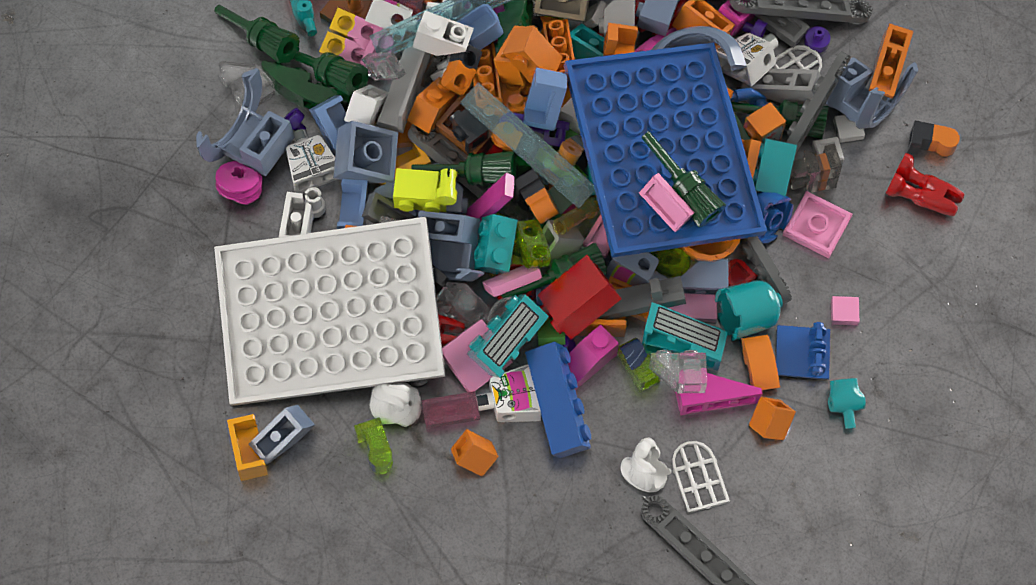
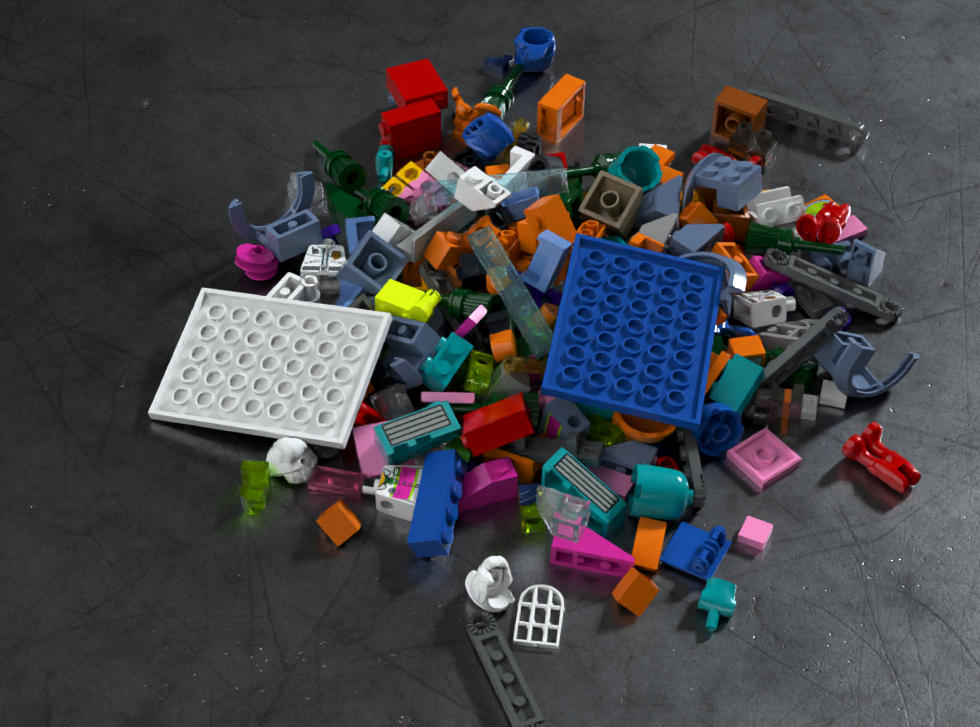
camera: 25 degrees right, 20 degrees down
light orange panel [227,414,268,481] -> none
sand blue slope [249,405,315,464] -> none
bright pink tile [639,173,695,232] -> none
dark green piece [641,131,726,227] -> none
orange slope [868,23,913,99] -> none
leg [907,120,960,157] -> none

